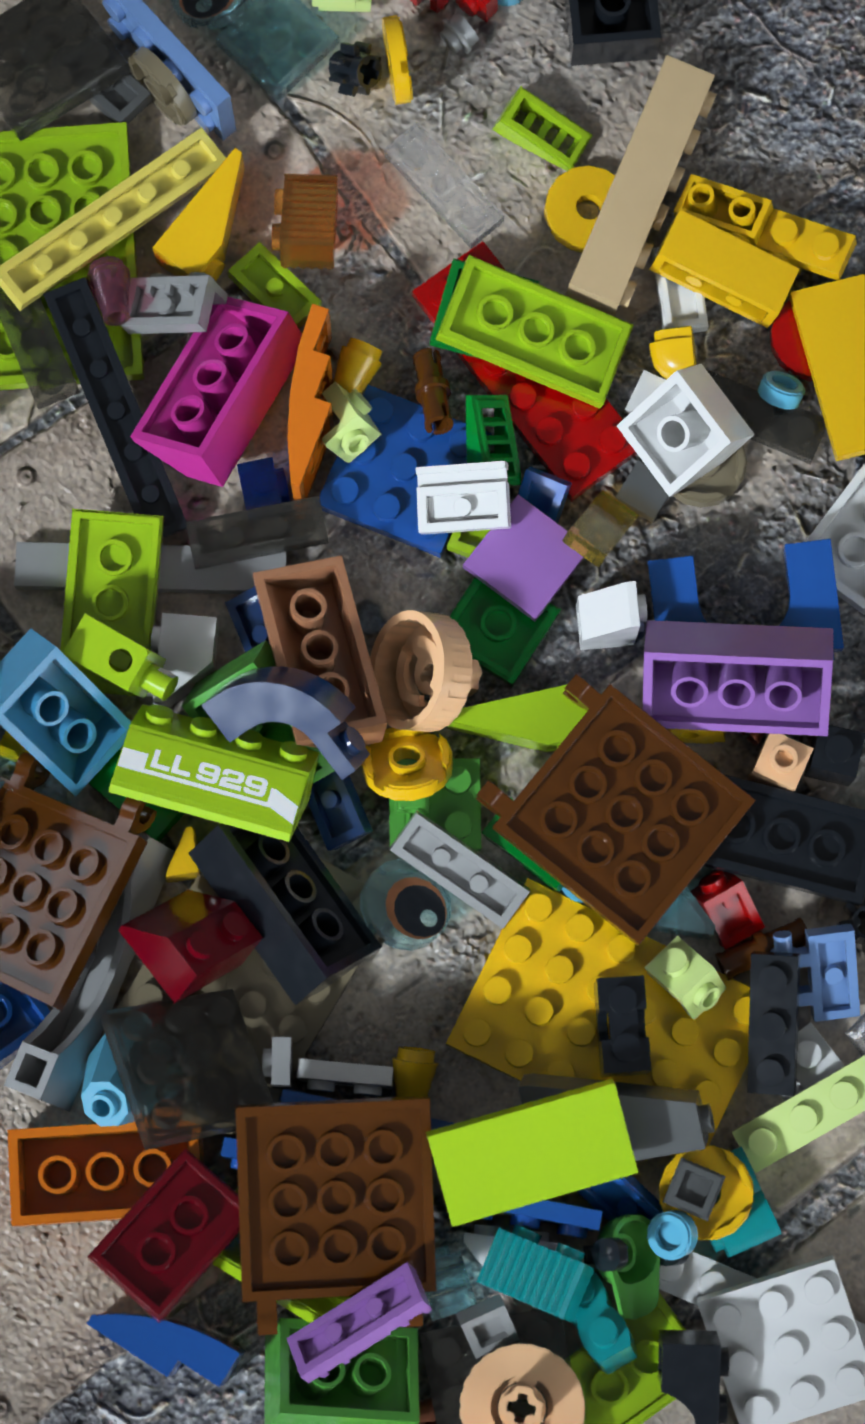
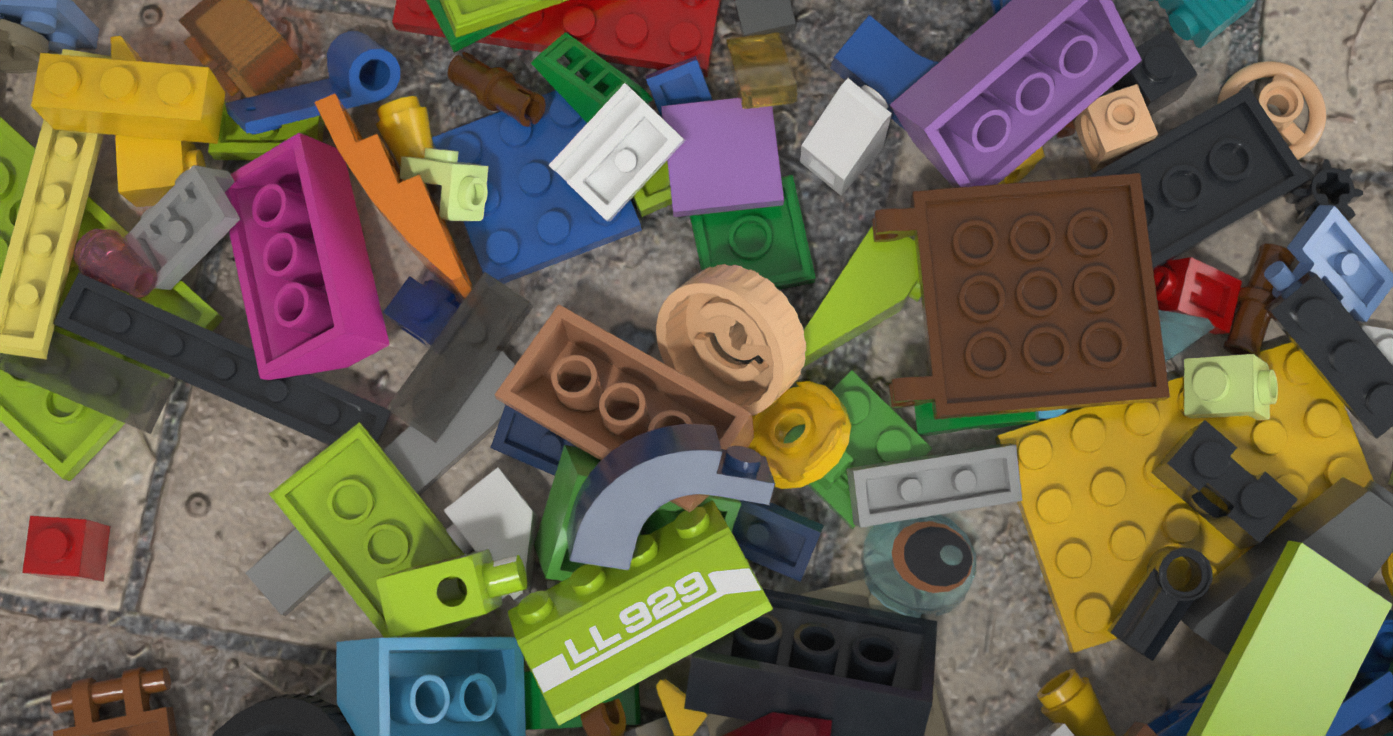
camera: 35 degrees left, 0 degrees up
none -> yellow brick [31,53,226,144]
none -> blue door [225,31,400,134]
none -> black piece [1107,546,1212,661]

